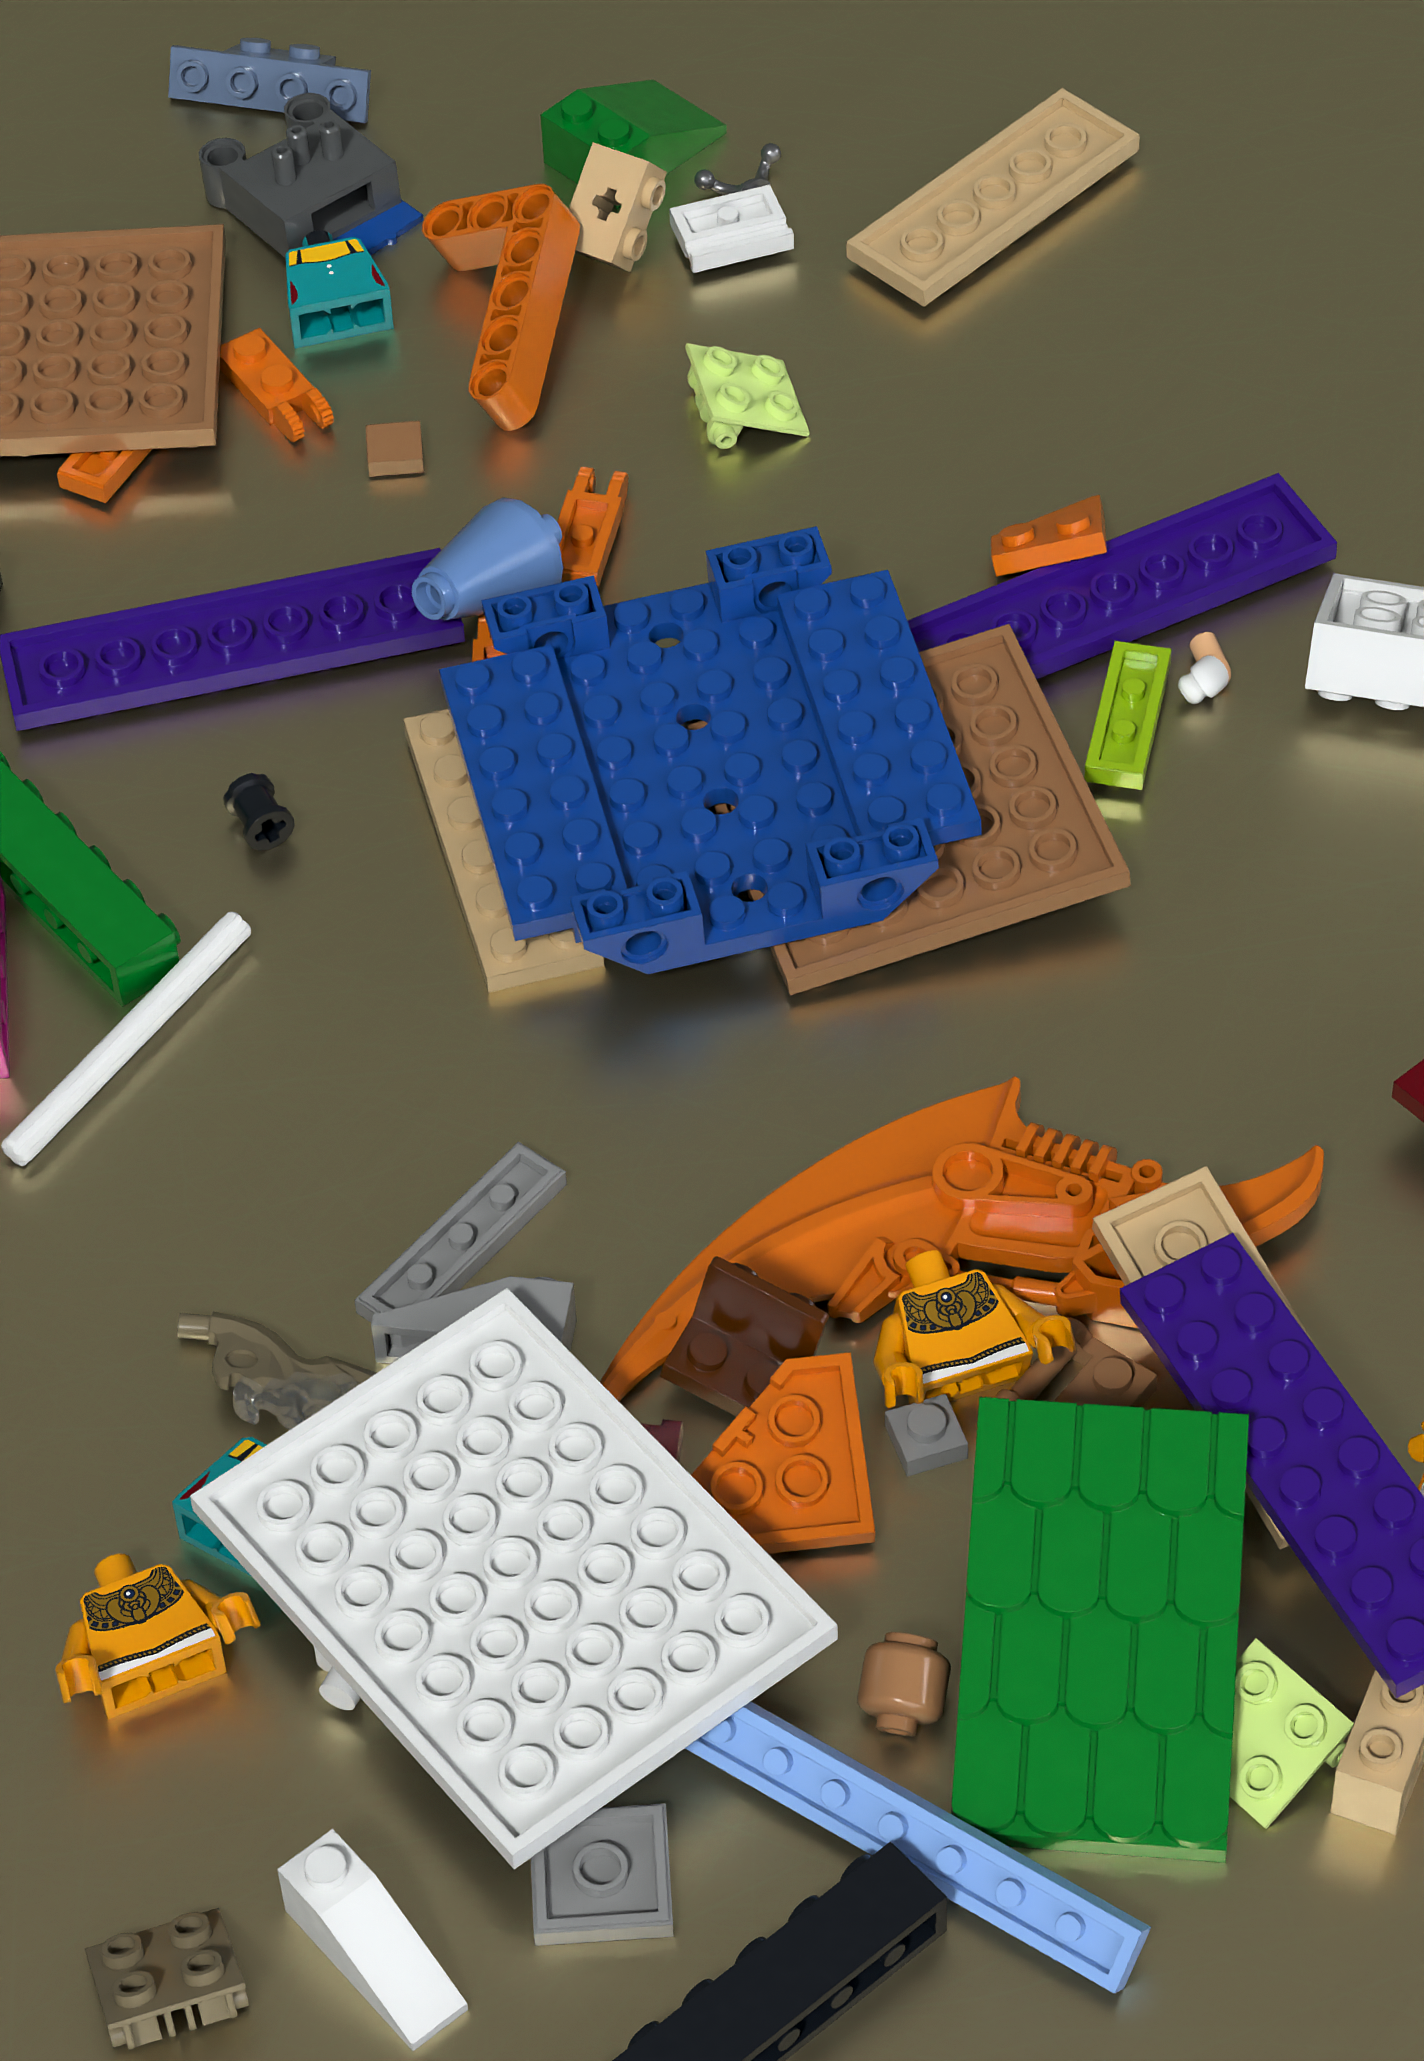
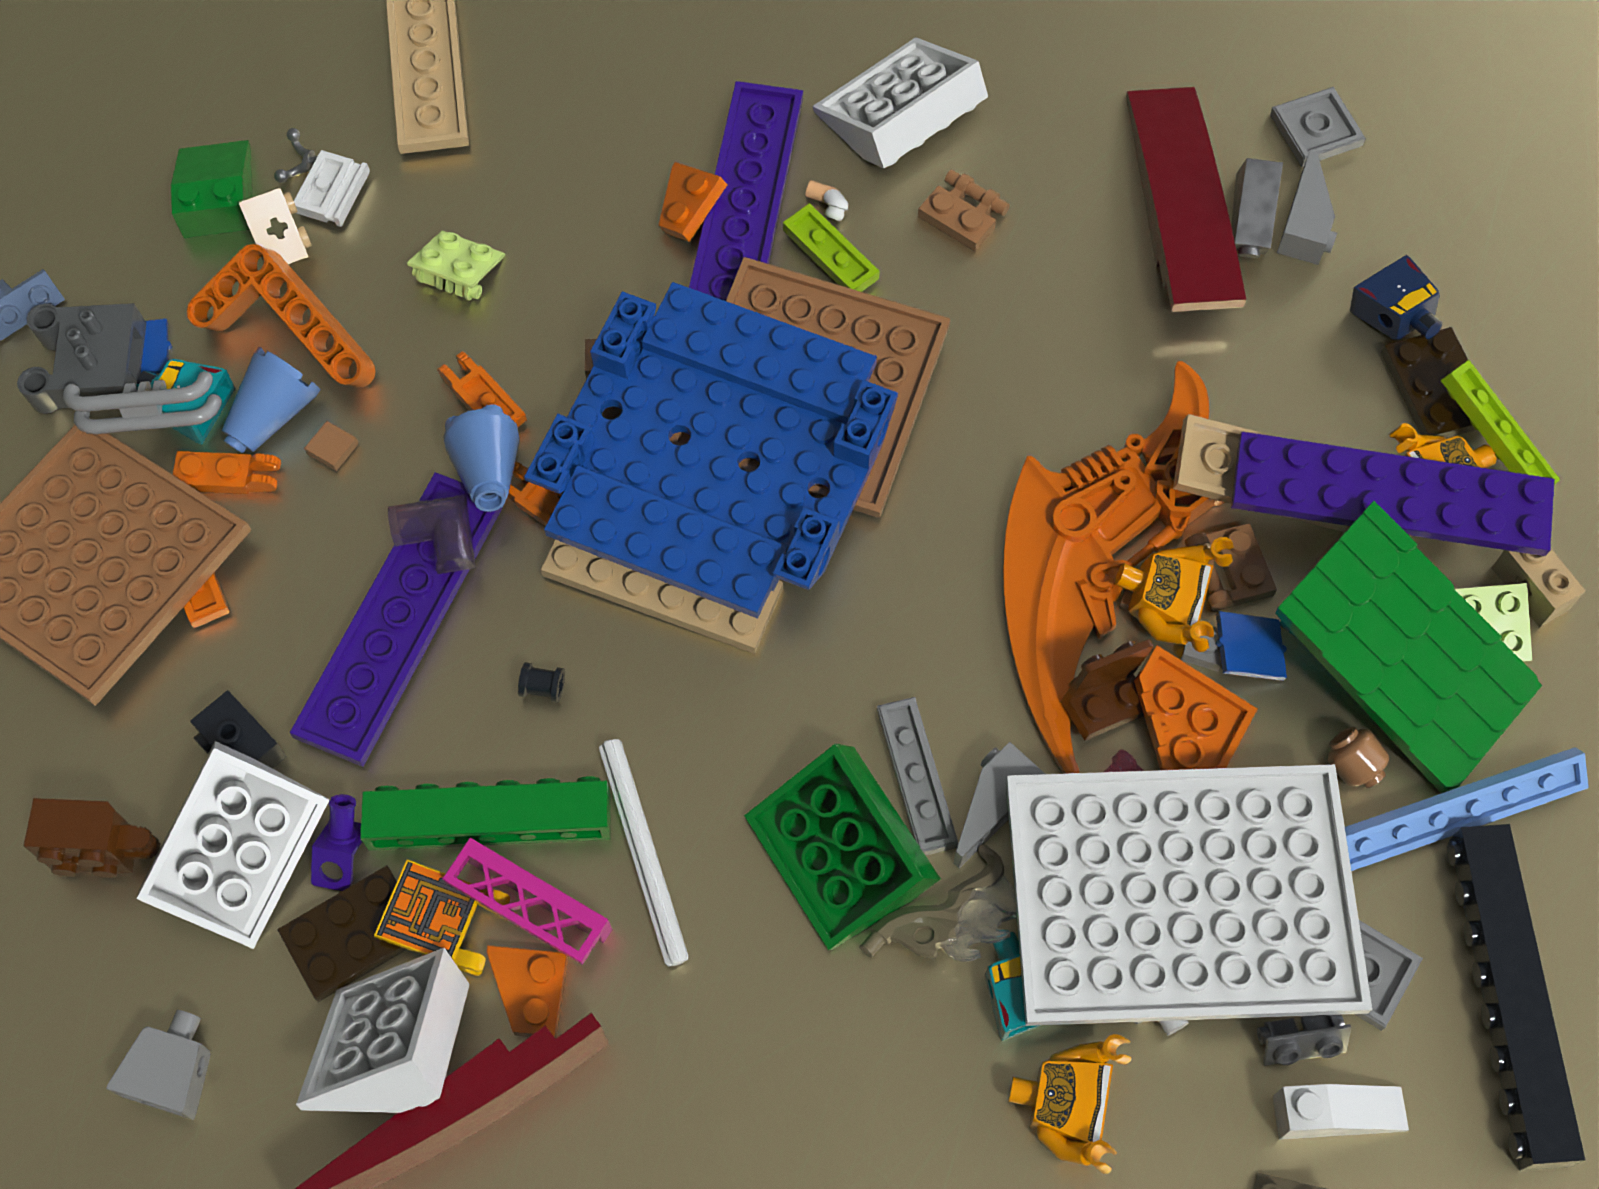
camera: 55 degrees left, 15 degrees up
none -> light grey piece [63,371,222,434]
none -> medium blue cone [222,347,321,454]
none -> clear purple brick [388,494,476,574]
none -> green slope [744,743,941,950]
none -> medium nougat plate [918,169,1010,251]
none -> blue piece [1216,611,1287,681]
none -> flat silver hinge [1257,1015,1352,1066]

